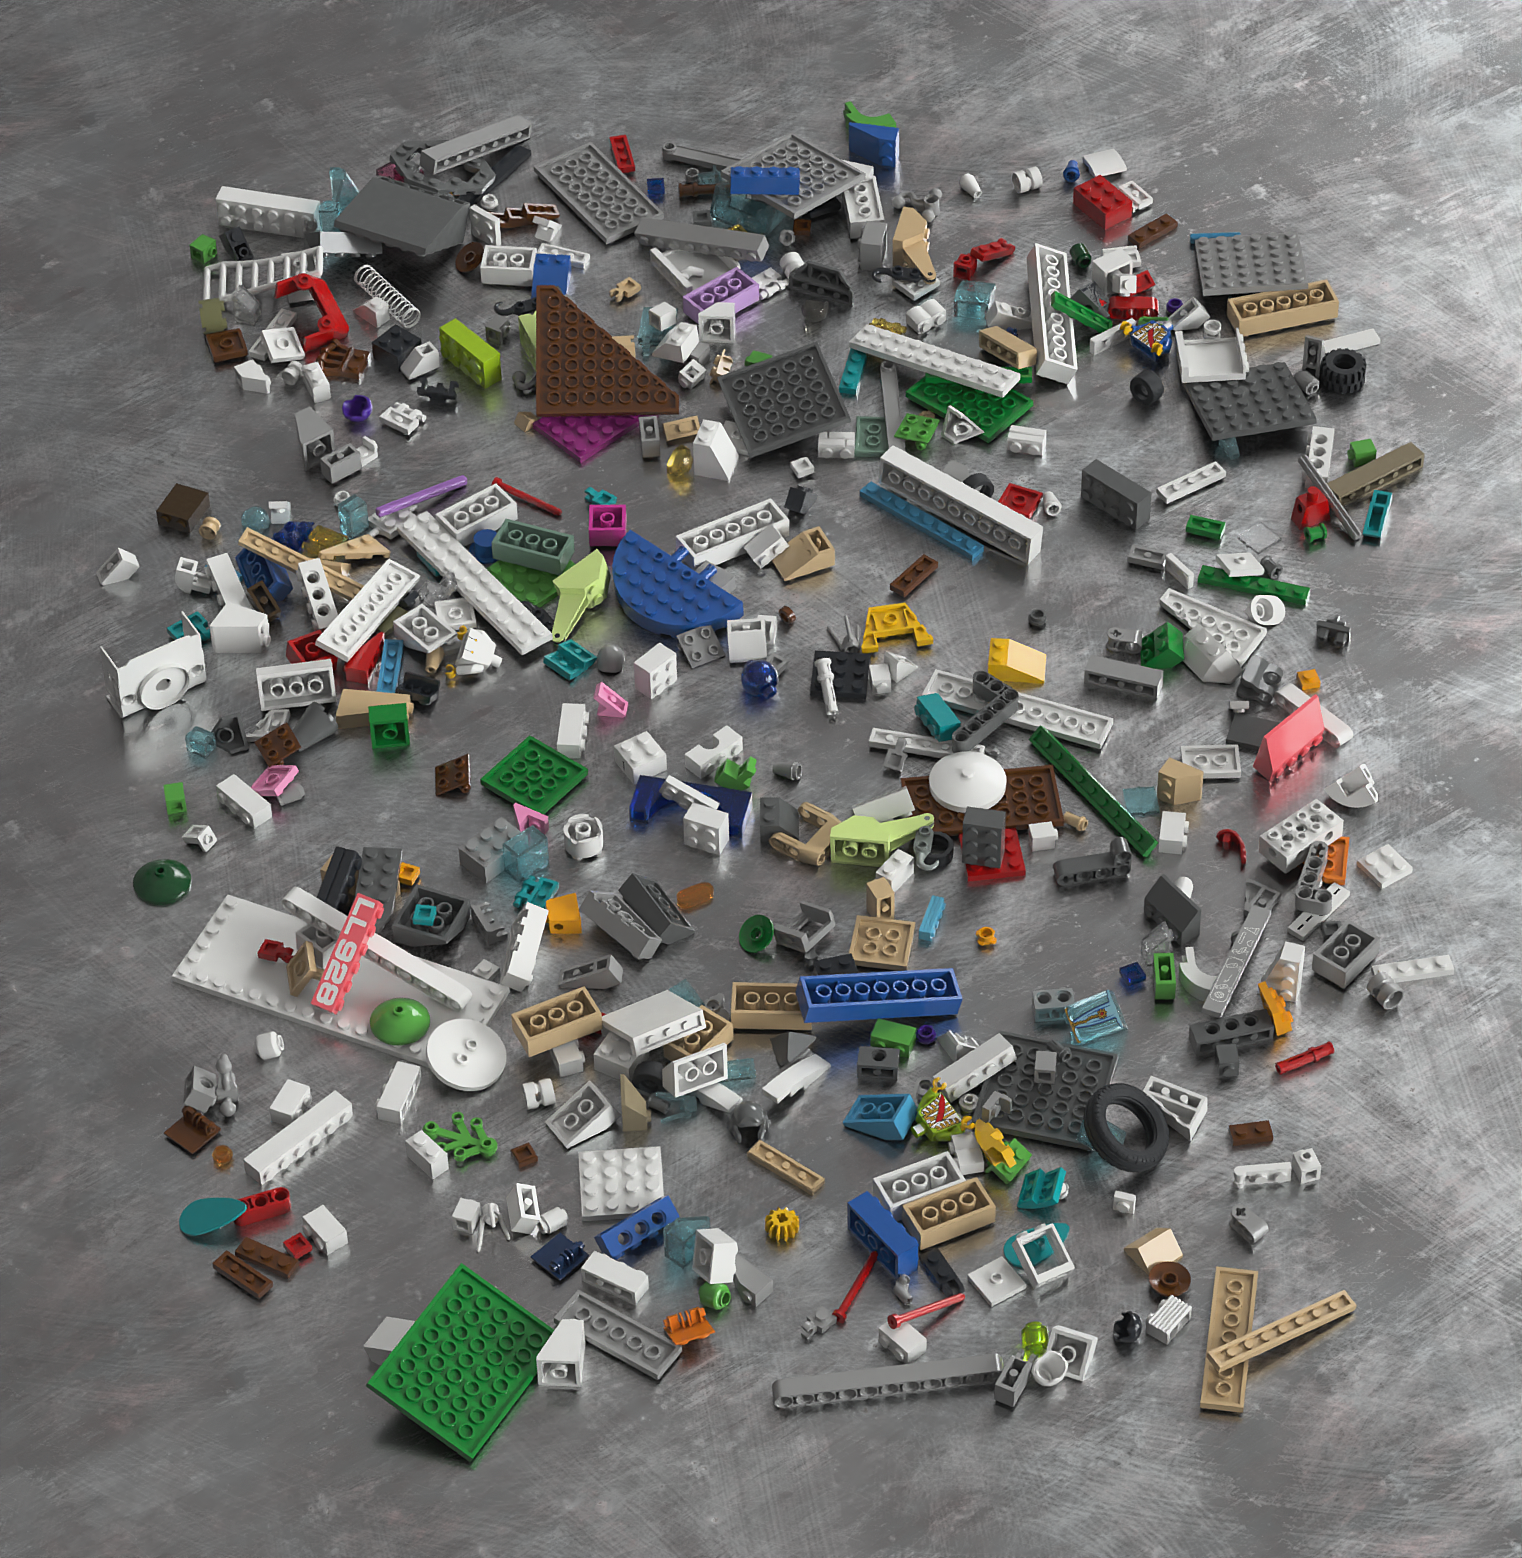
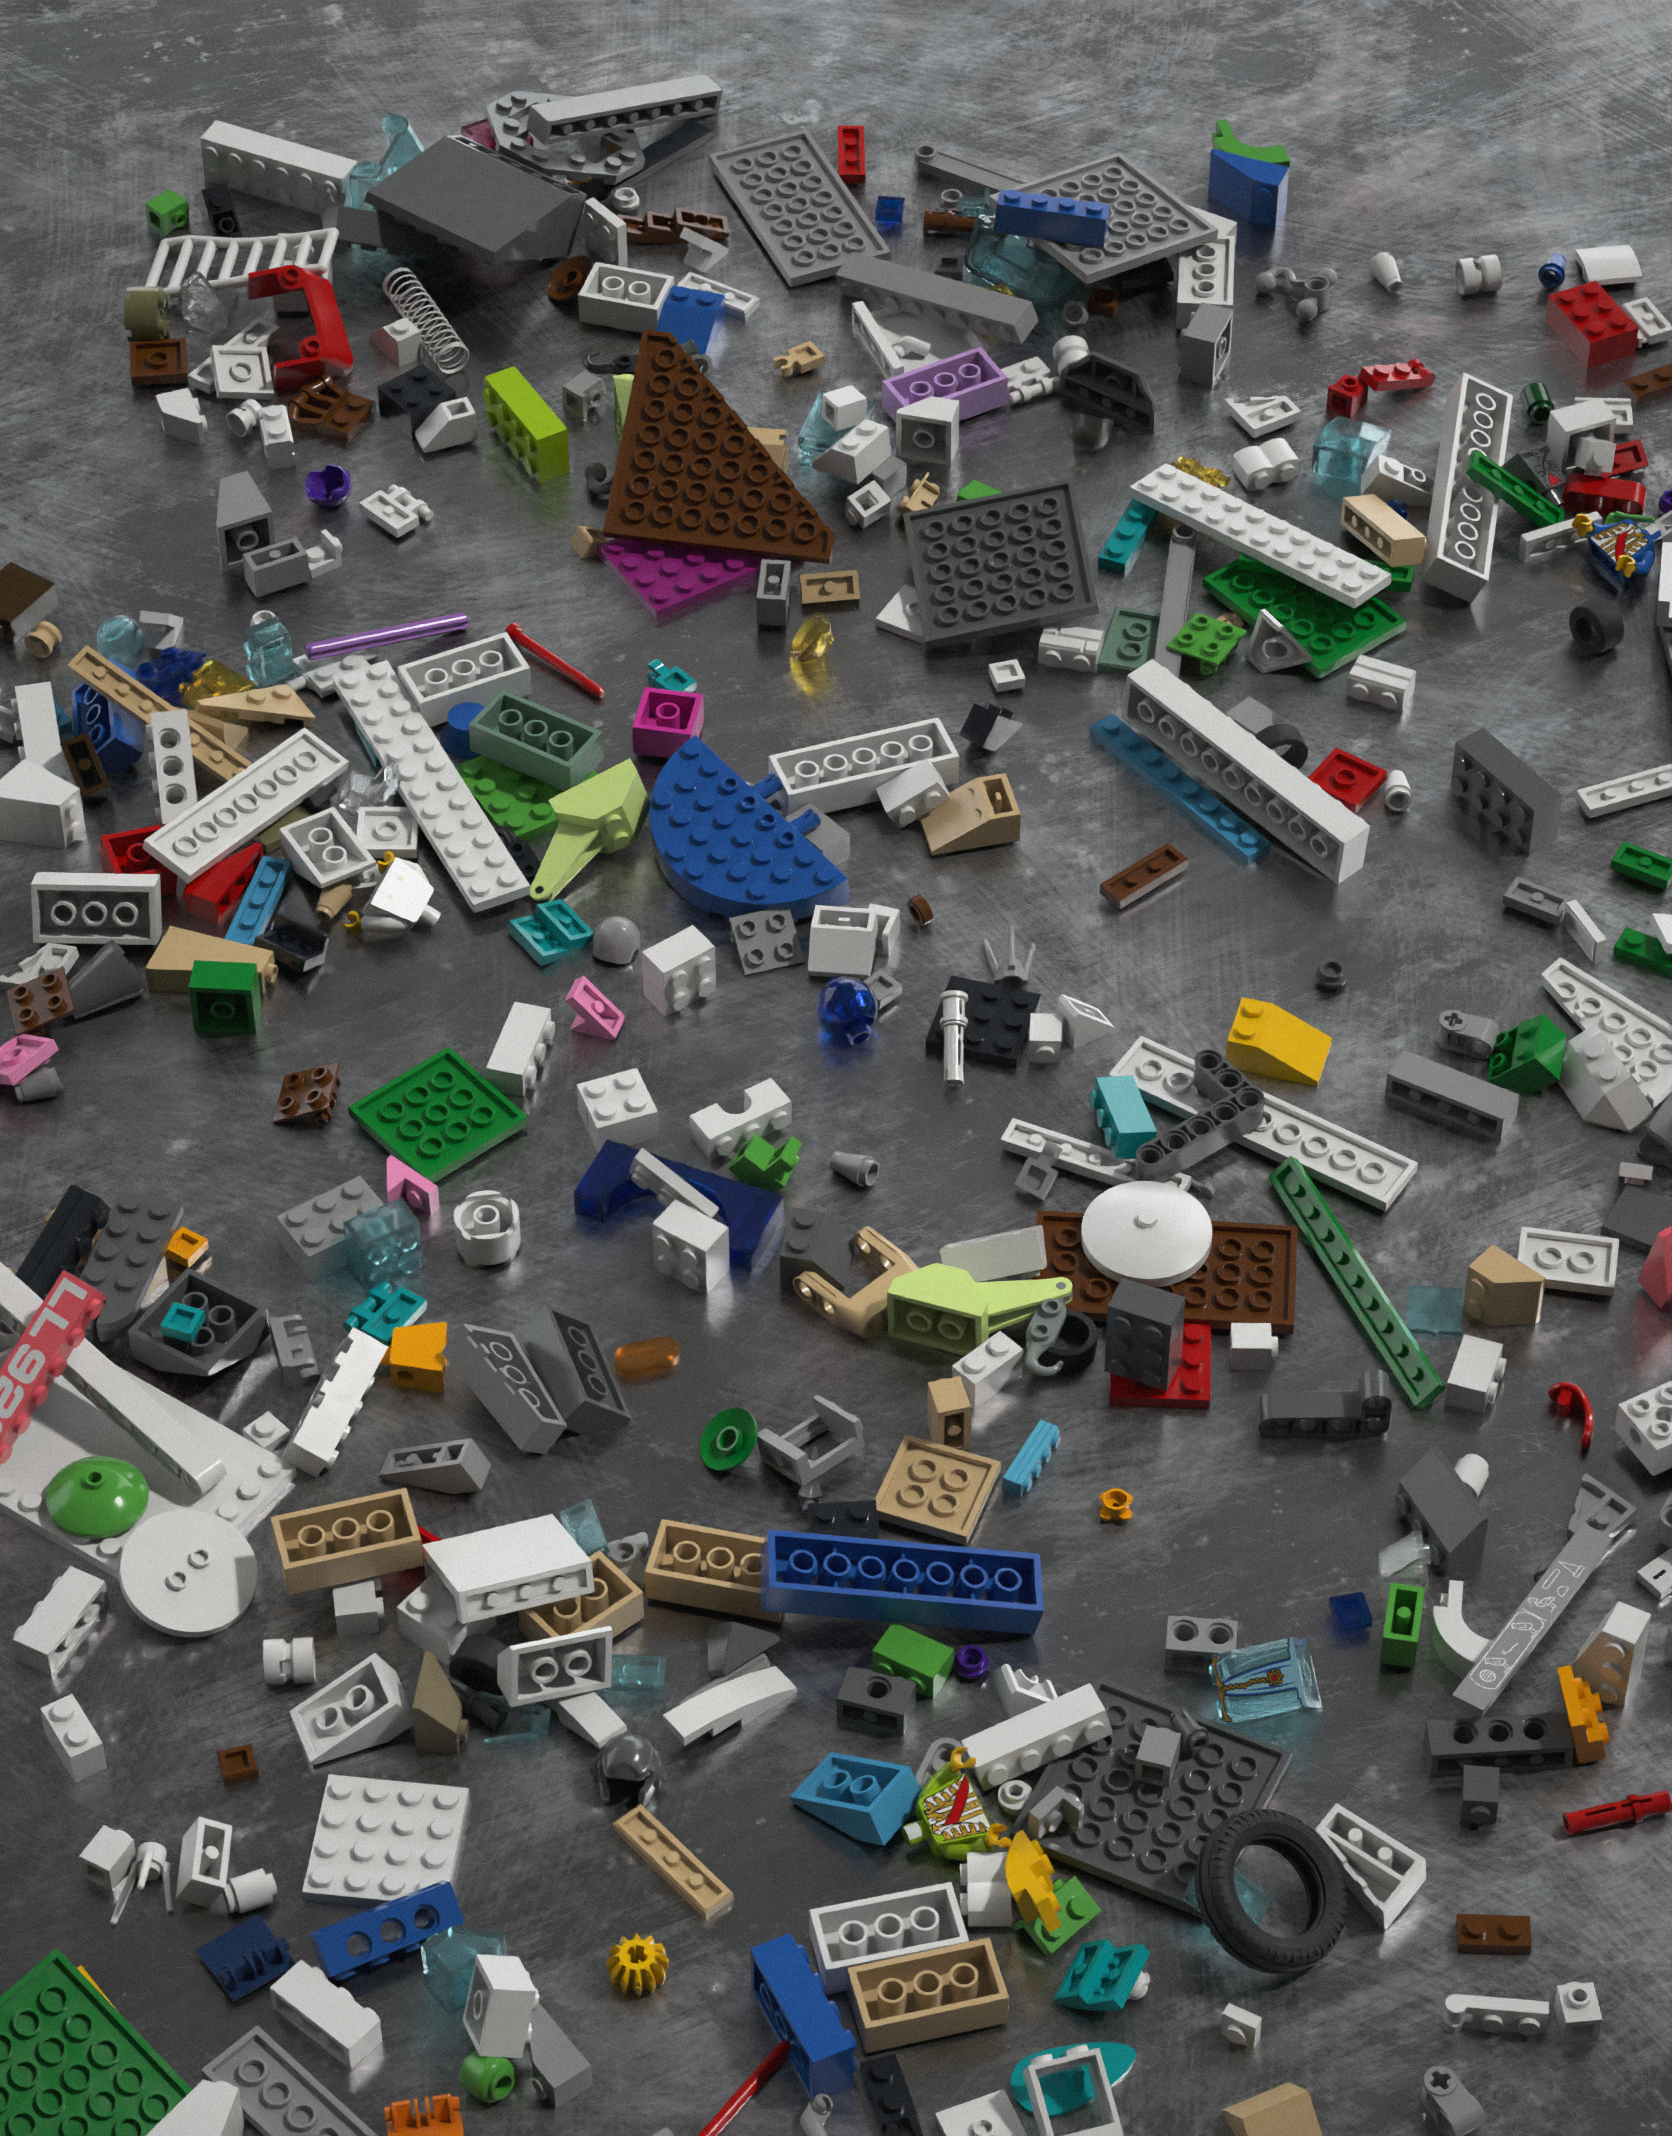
camera: 10 degrees right, 0 degrees up
black piece [417,377,459,400] -> none
bright green plant [423,1112,498,1161] -> none
white slope [693,419,739,481] -> none
yellow wing [861,603,934,653] -> none
tan slope [872,207,936,285] -> none
tan pin [1063,811,1088,831] -> none

